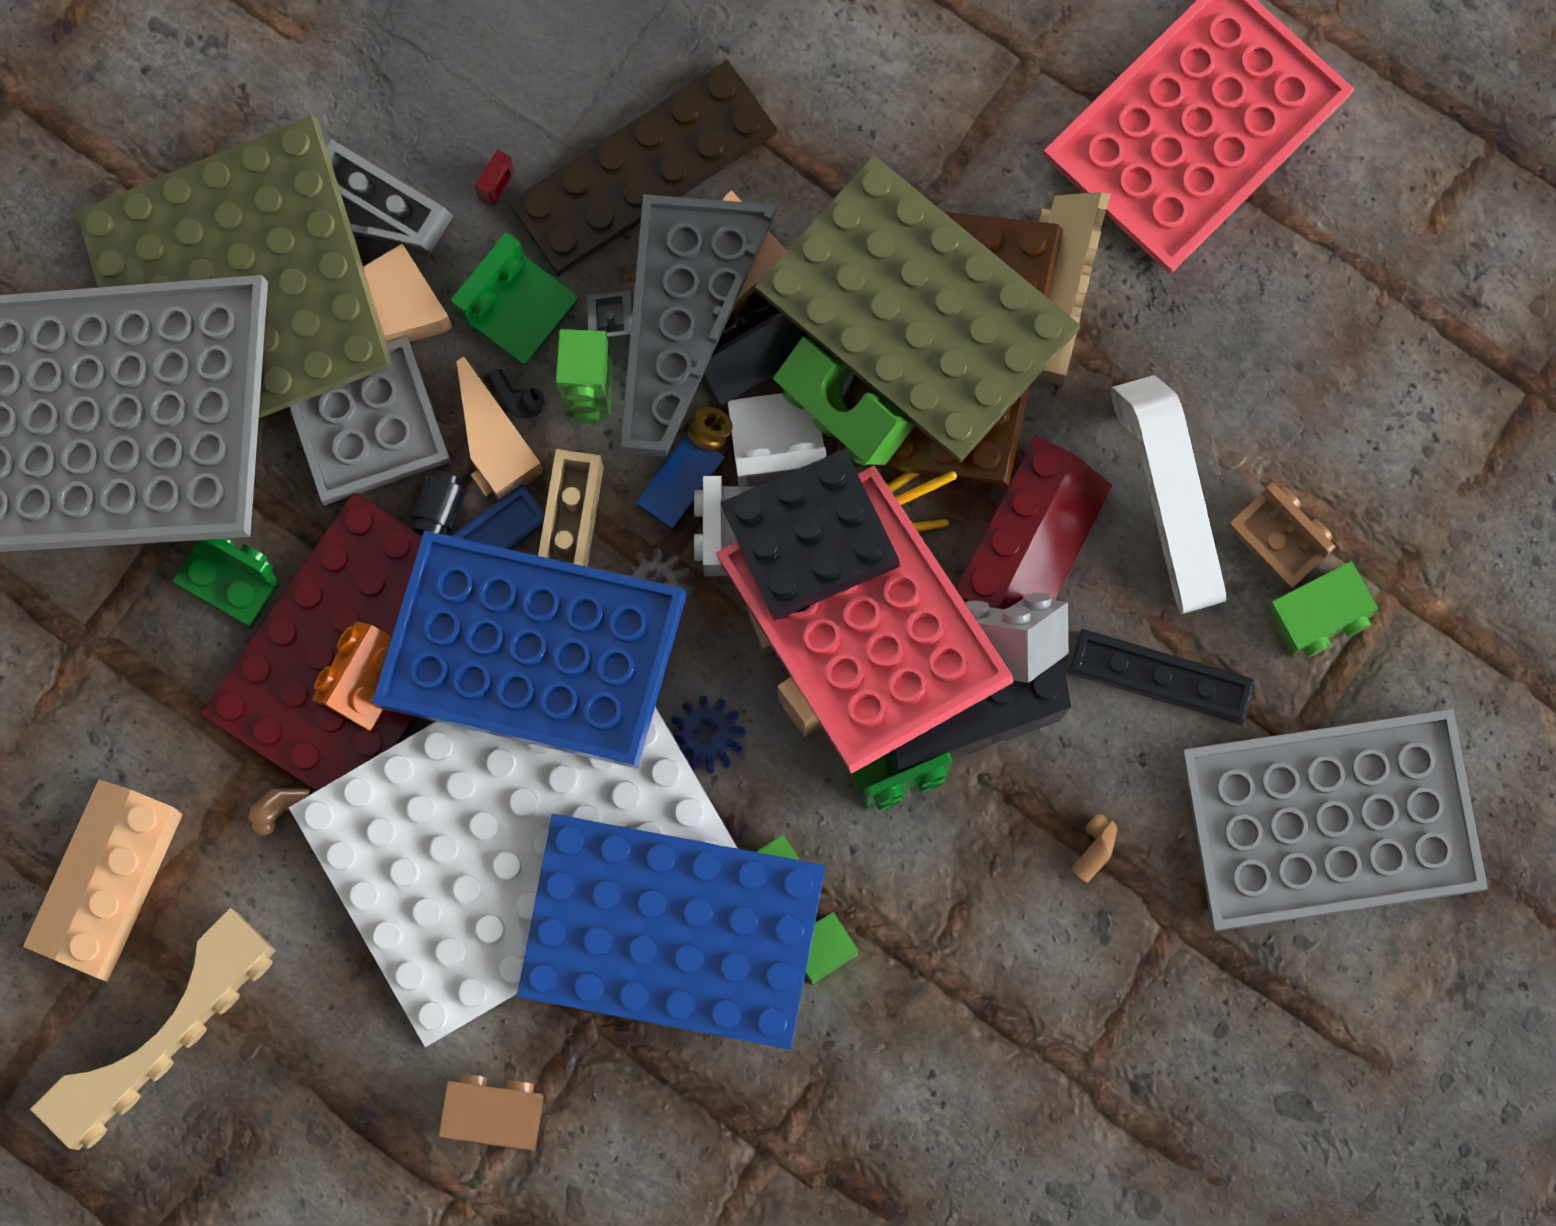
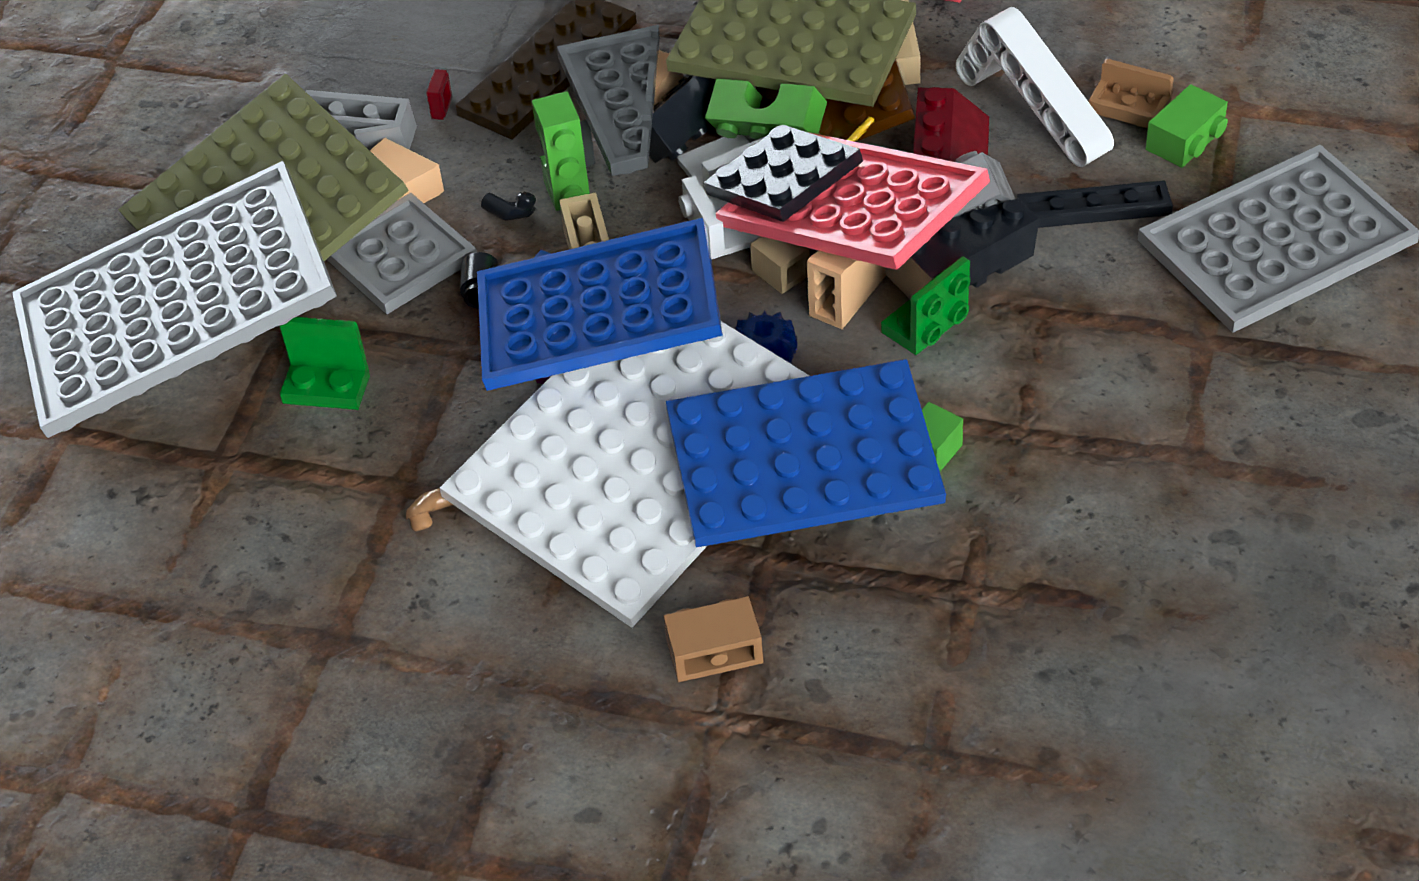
camera: 20 degrees left, 30 degrees down
light nougat slope [23,779,183,982] -> none
tan arch [30,908,276,1150] -> none
dark red plate [200,493,422,791] -> none
orange bracket [312,621,392,731] -> none
green bracket [450,232,578,365] -> none
light nougat slope [456,356,544,501] -> none
blue tile [636,433,725,531] -> none
pearl gold bush [687,406,733,451] -> none
medium nougat arm [1071,814,1118,883] -> none

